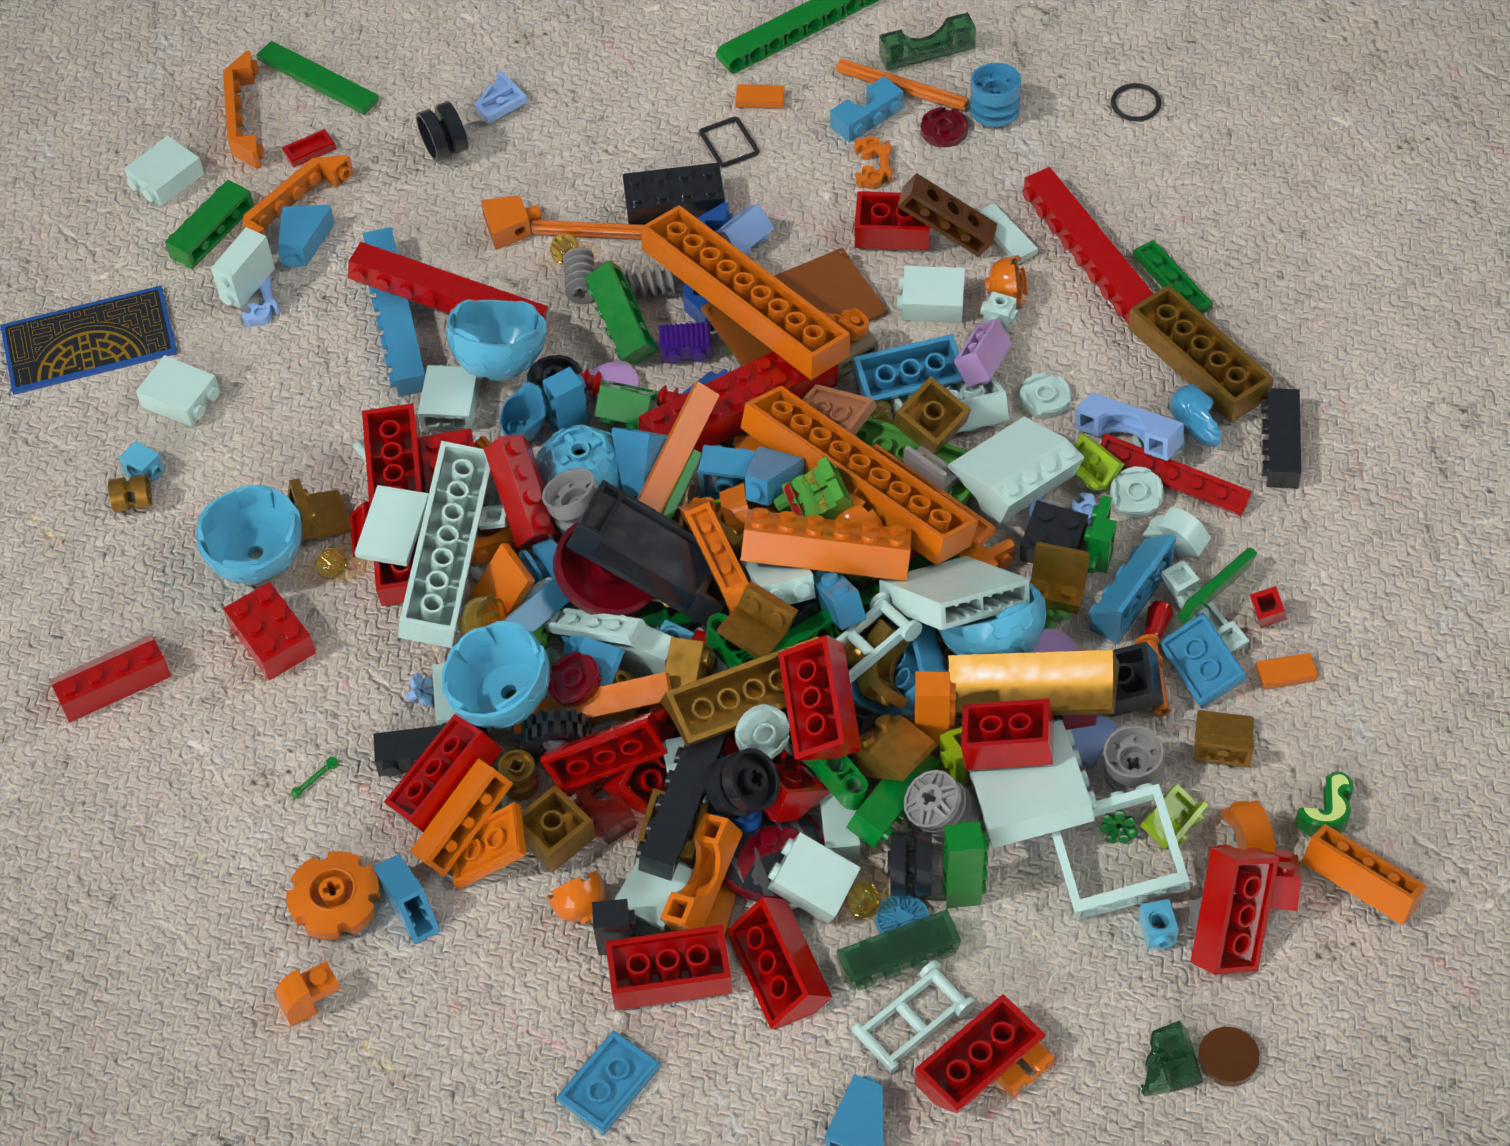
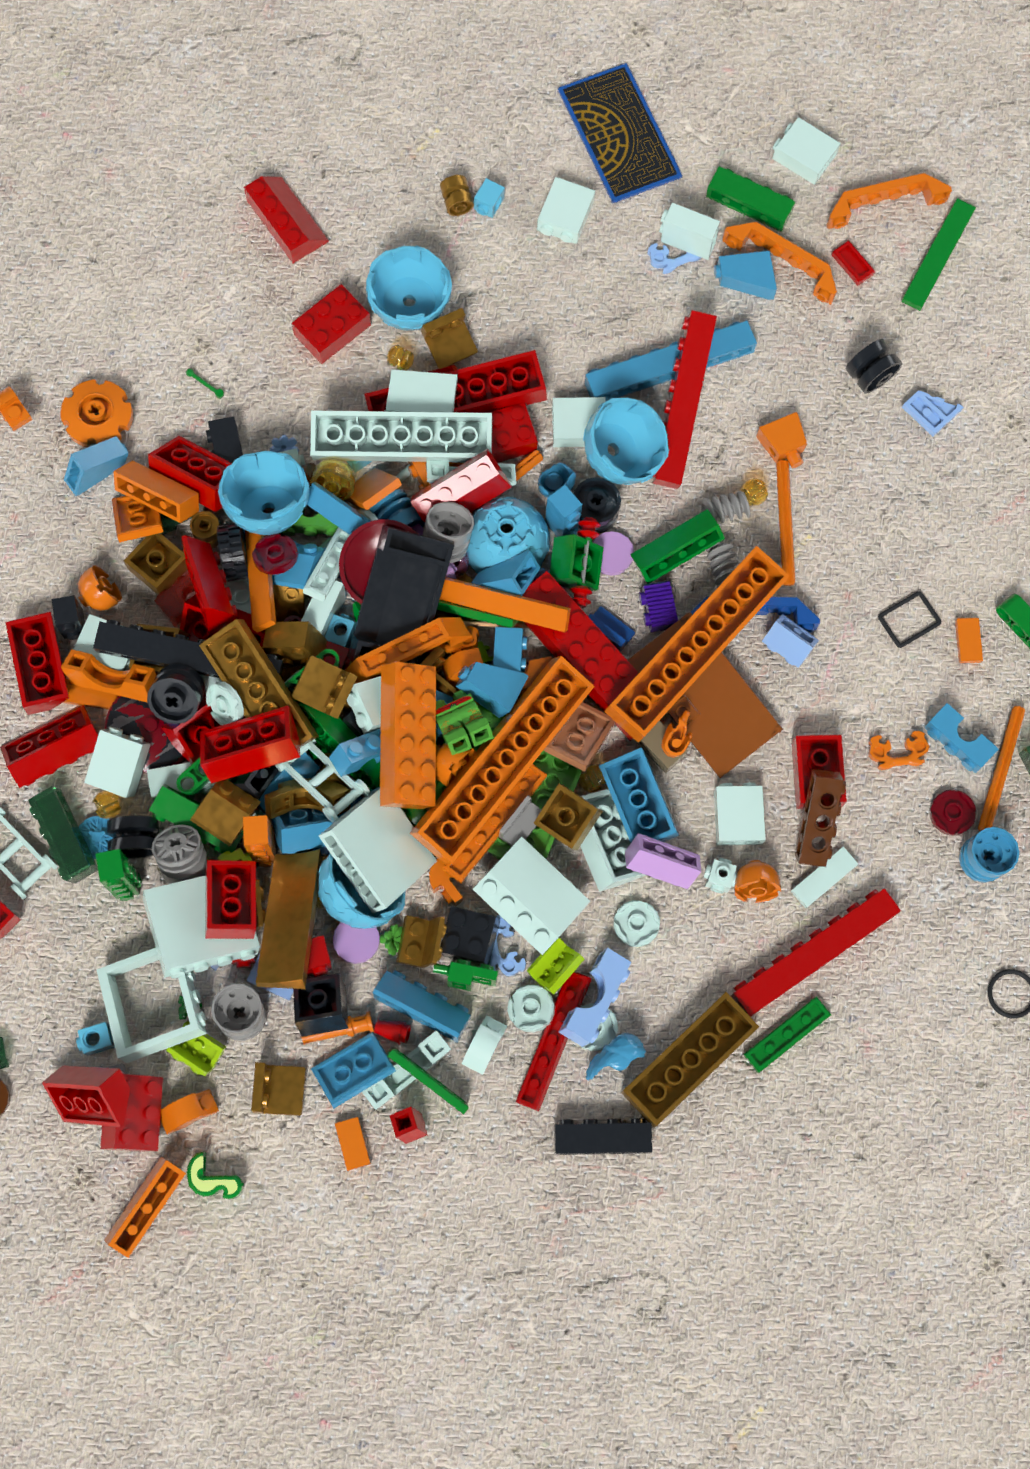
camera: 75 degrees right, 20 degrees up
black brick [622,162,725,225] -> none

